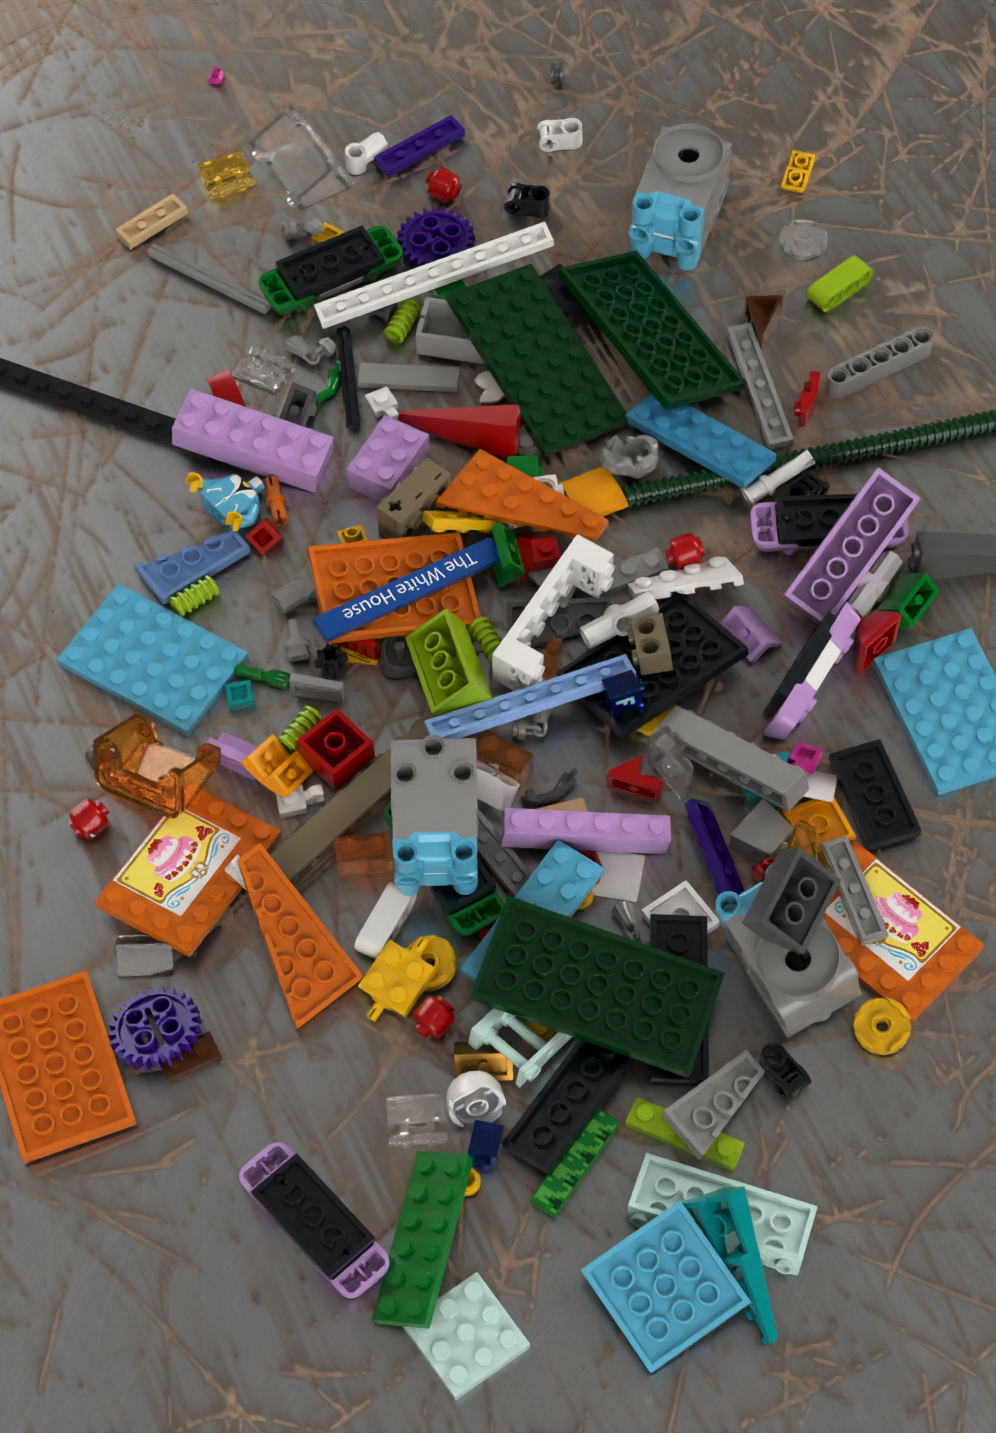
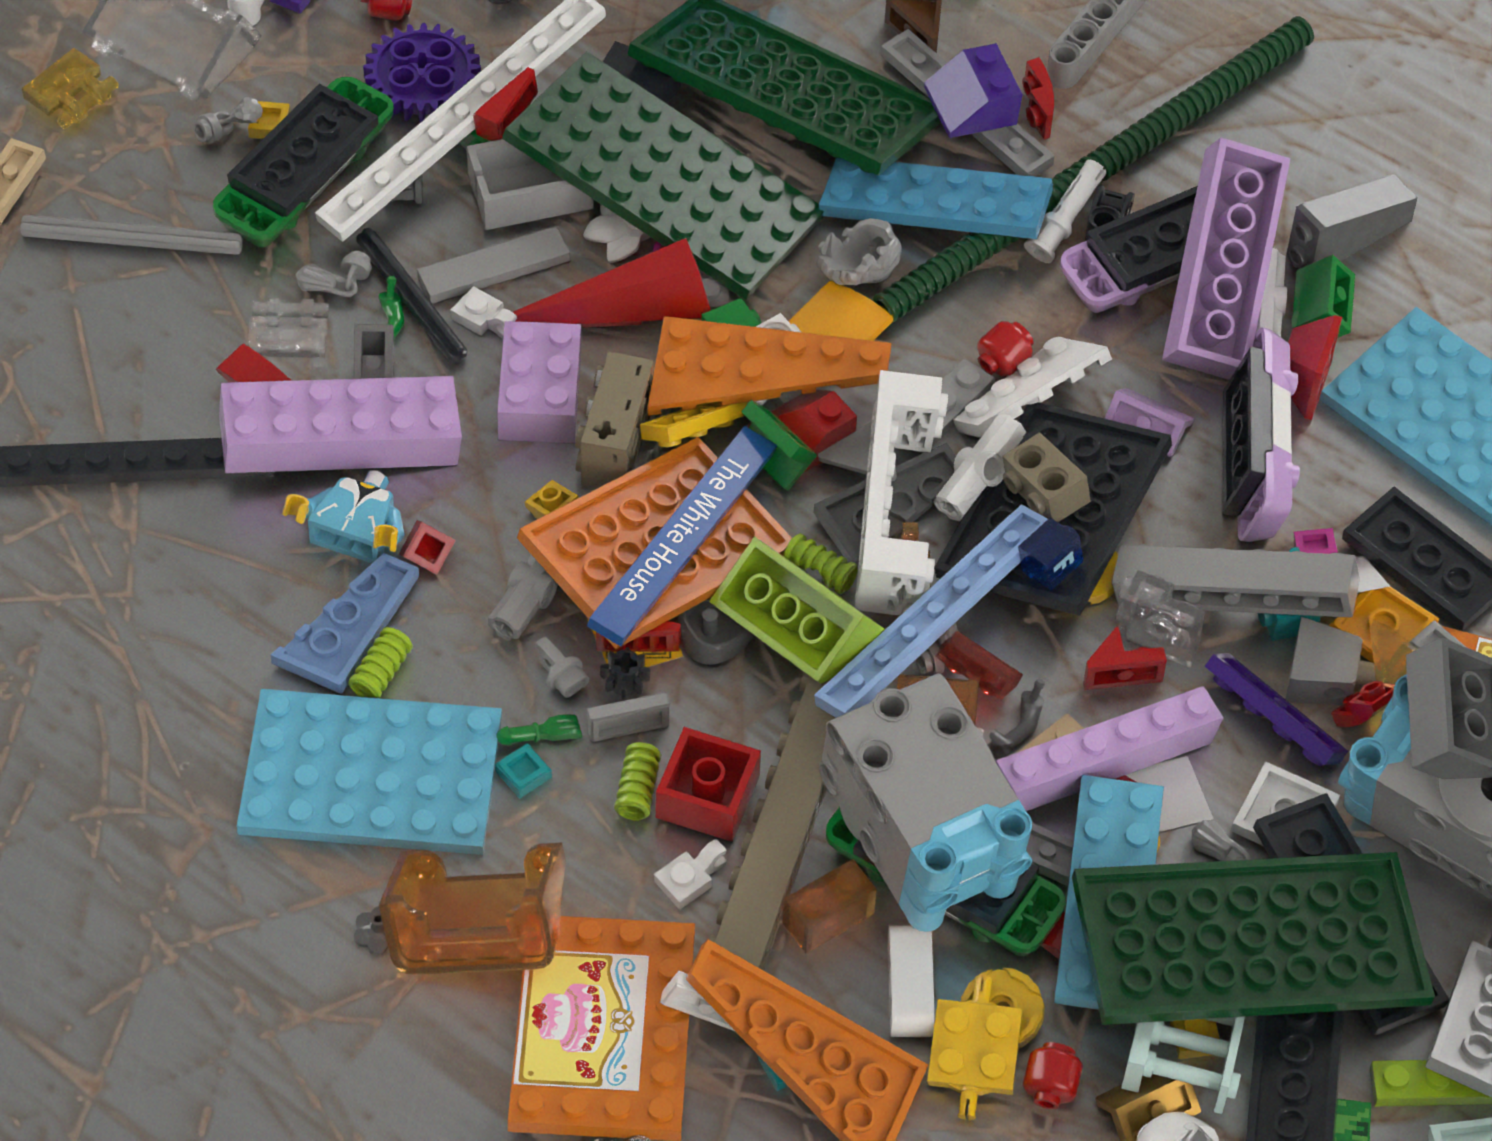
camera: 30 degrees left, 5 degrees down
red head [68,799,110,839] -> none
lavender panel [204,732,257,780] -> none
light orange slope [241,734,314,798] -> none
orange pin [263,476,289,527] -> none
lime piece [384,298,422,343] -> none
none -> red slope [473,67,538,141]
none -> dark purple slope [924,43,1023,138]
none -> clear red plate [935,631,1023,700]

